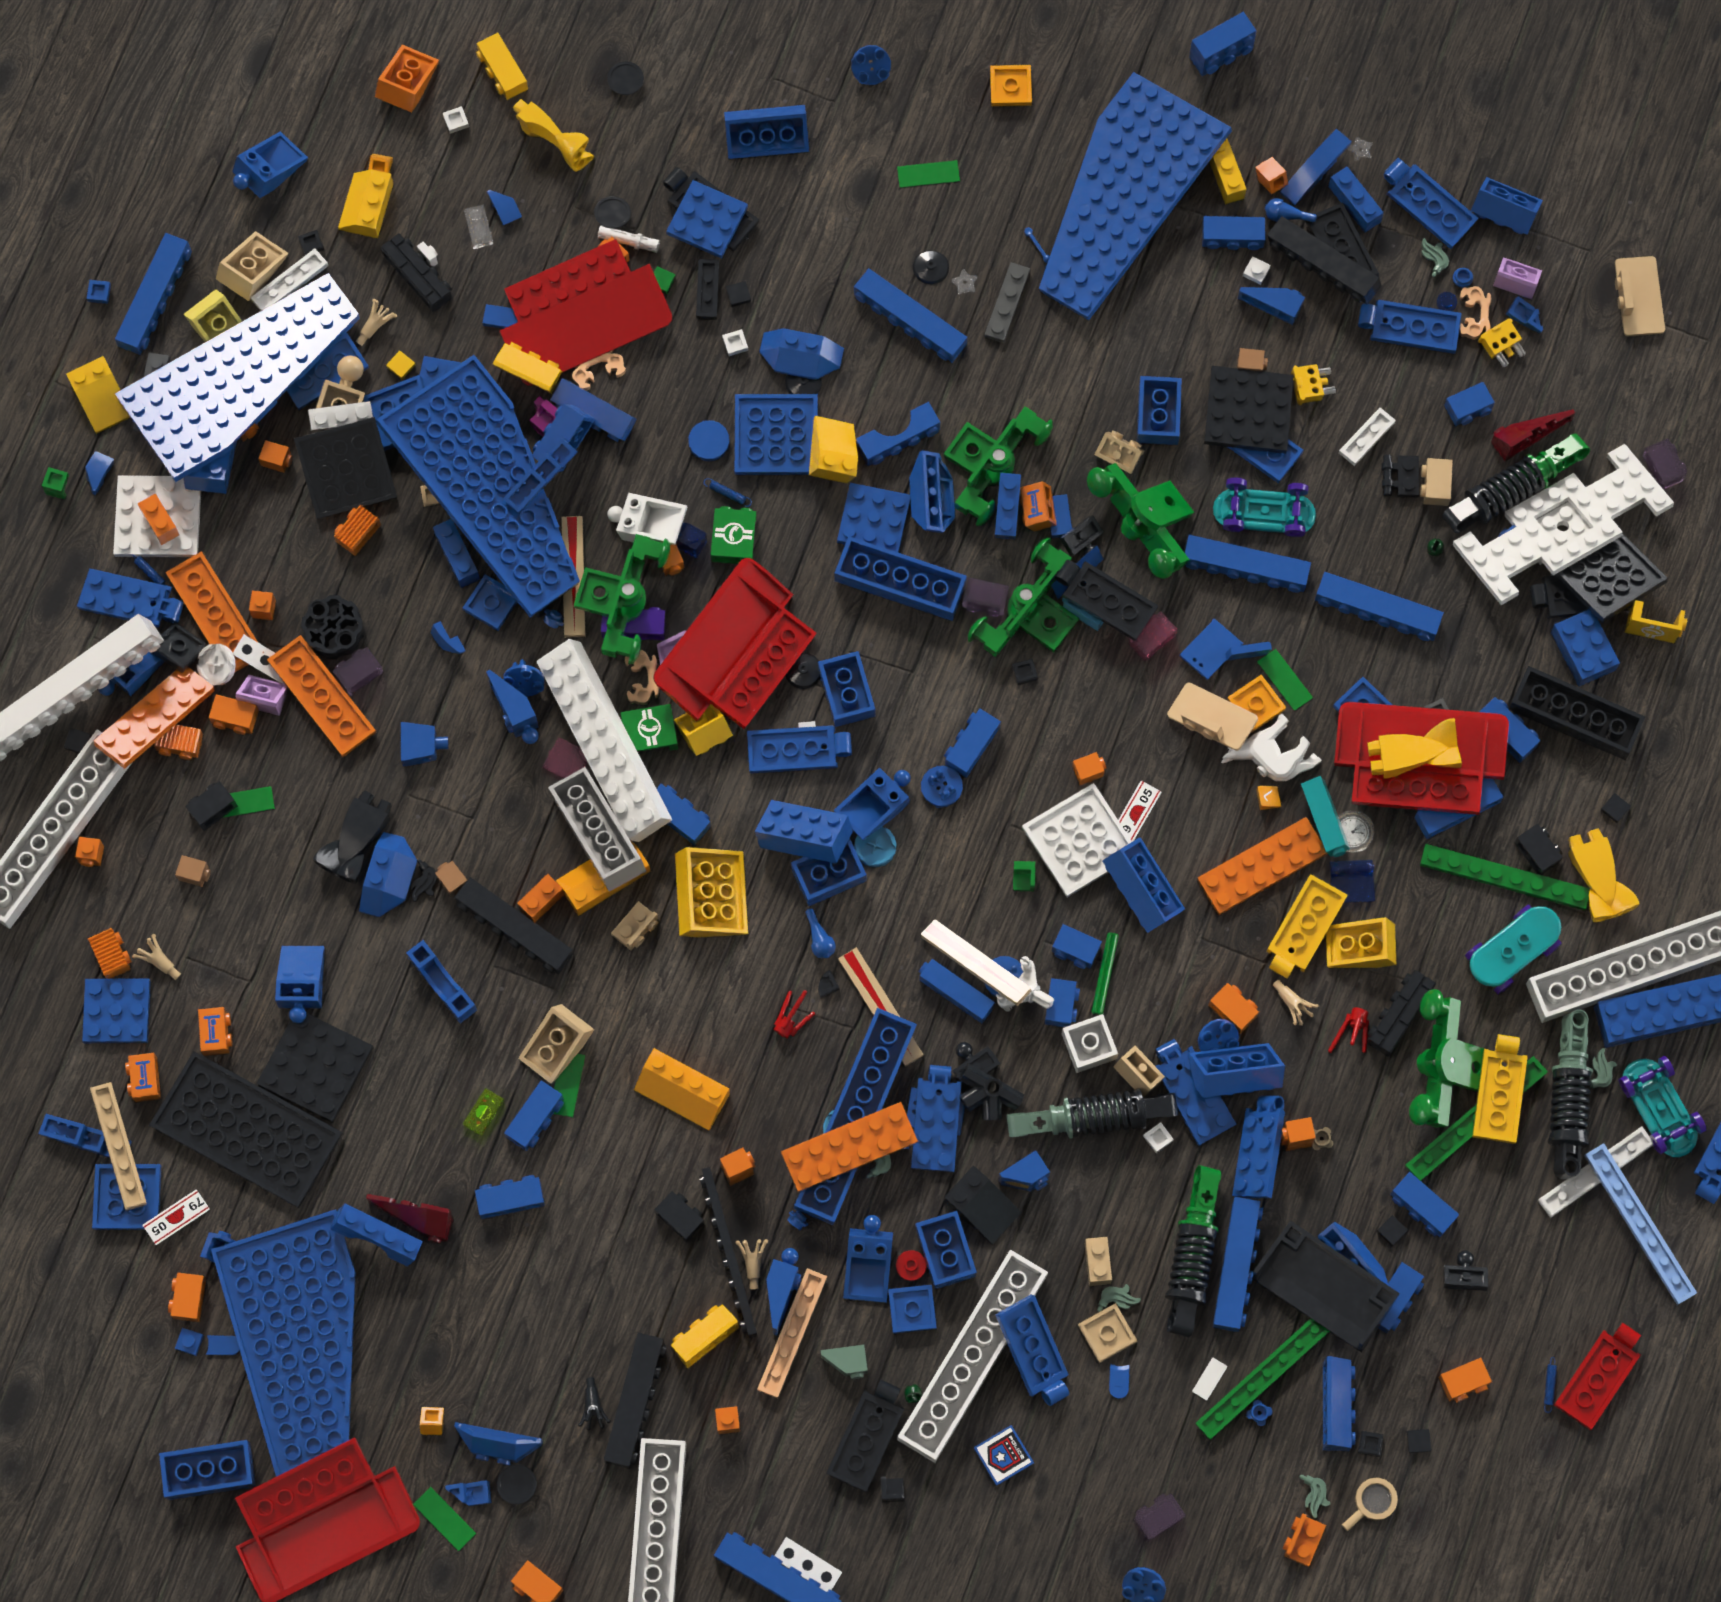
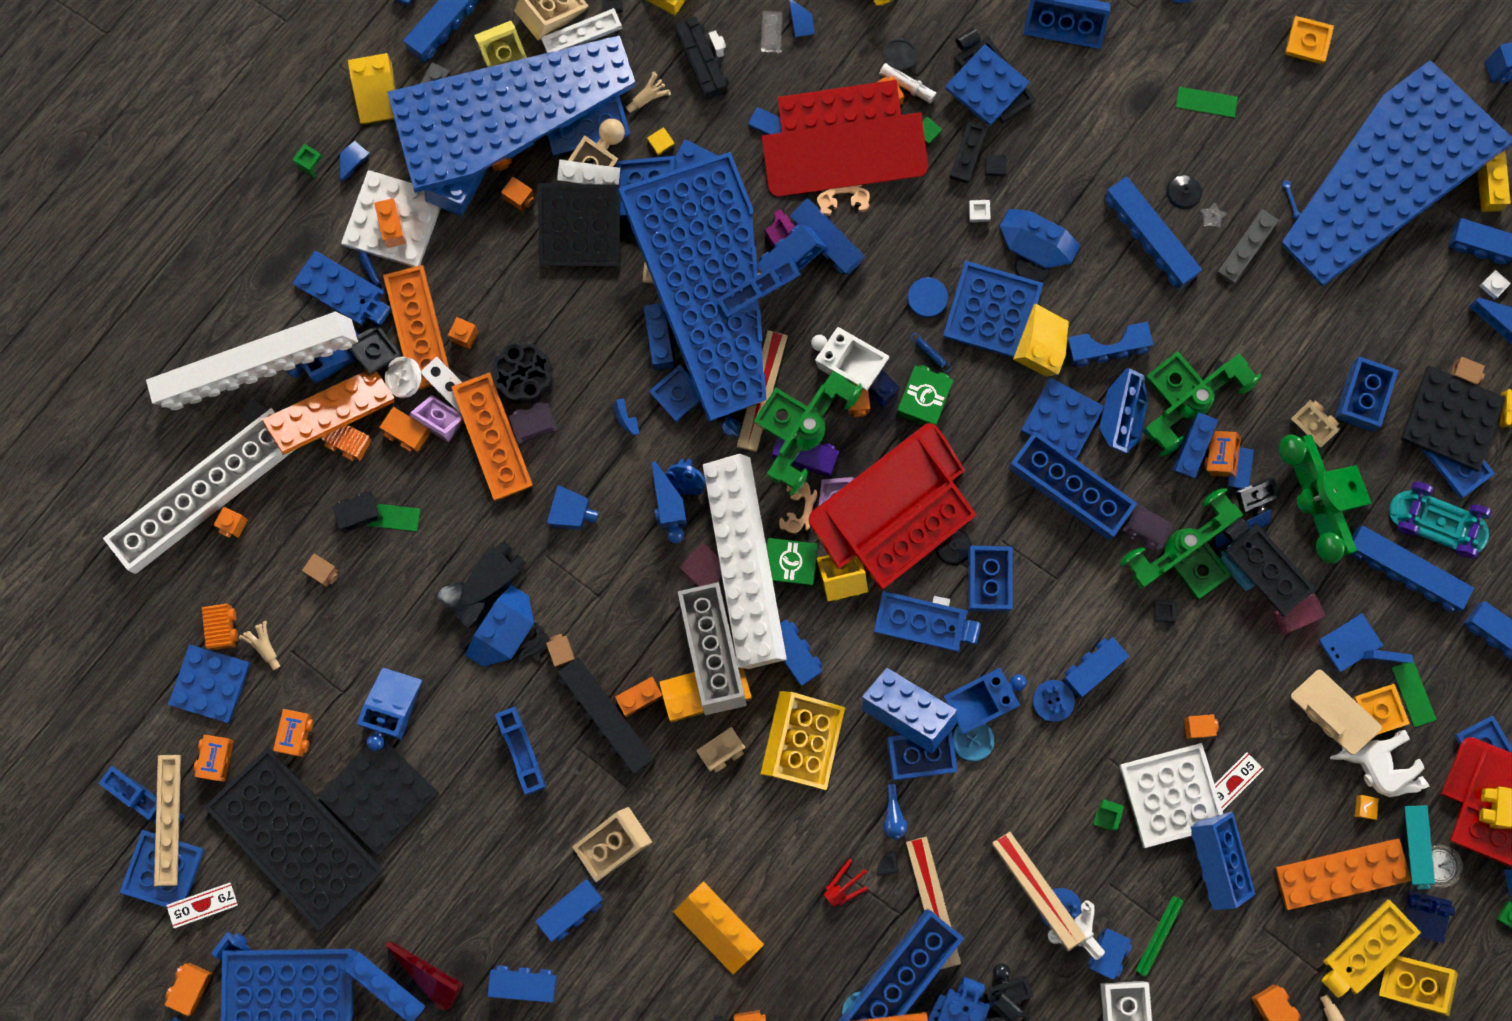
camera: 15 degrees right, 5 degrees up
orange brick [334,505,381,556] -> none
clear neon green tile [463,1088,504,1136] -> none
yellow slope [493,342,562,394] -> none
green sticker [553,1054,585,1117] -> none
blue brick [919,959,995,1024] -> none
blue brick [1051,924,1102,969] -> none

